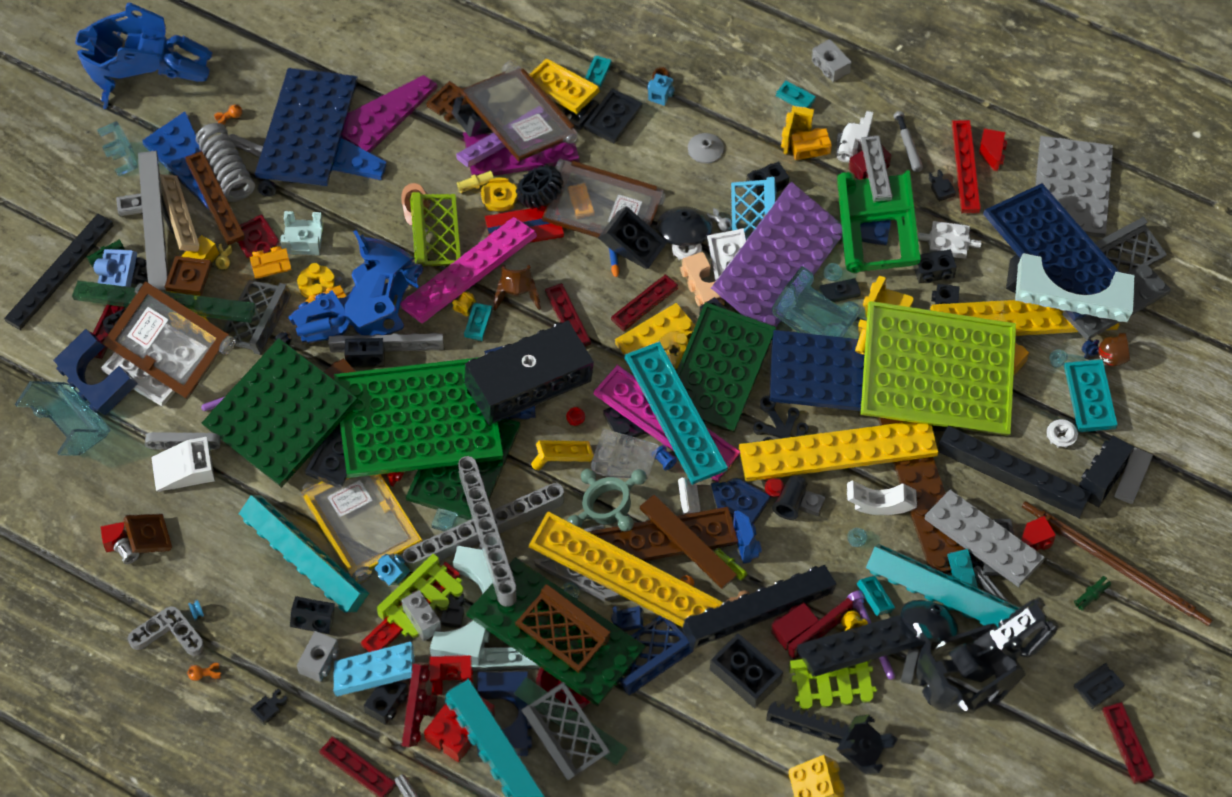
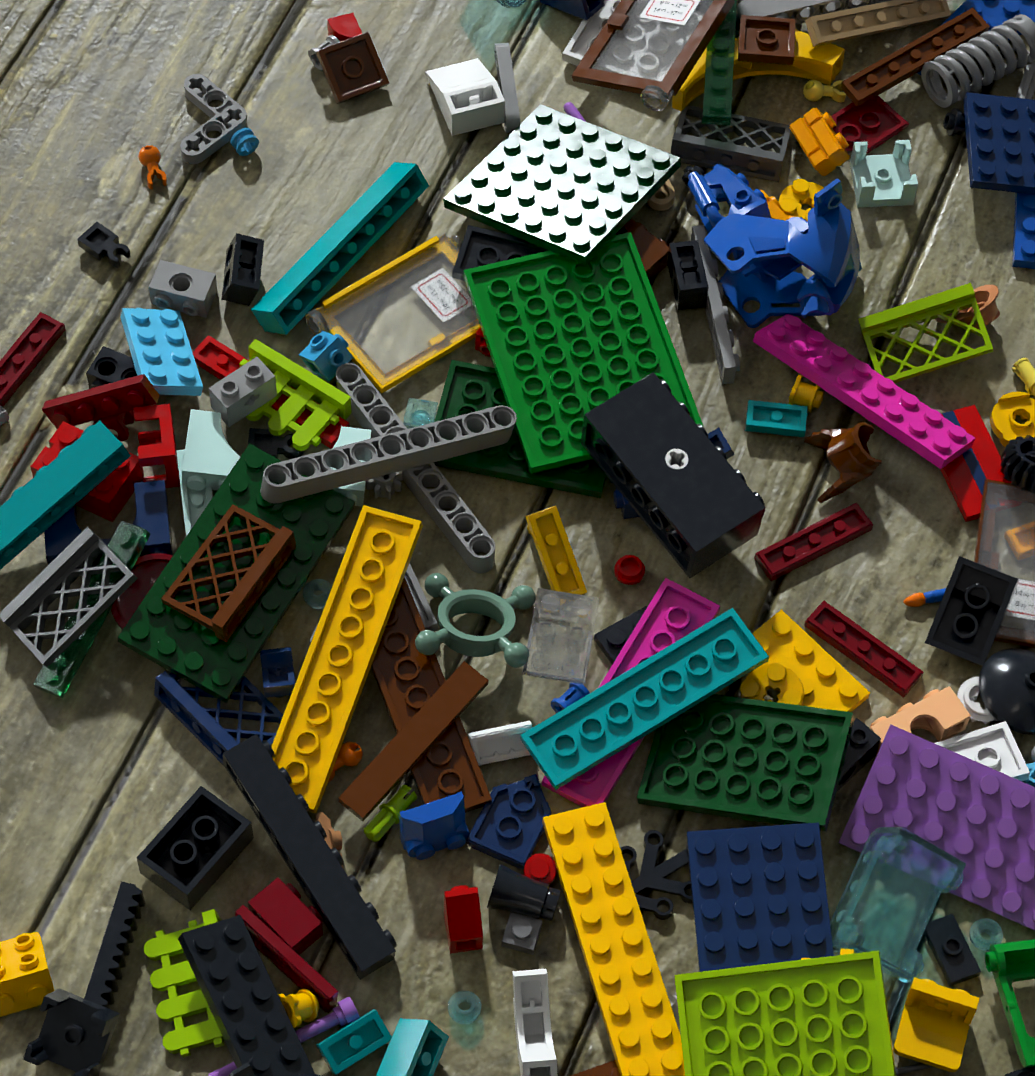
camera: 80 degrees right, 0 degrees up
none -> red slope [444,885,483,954]

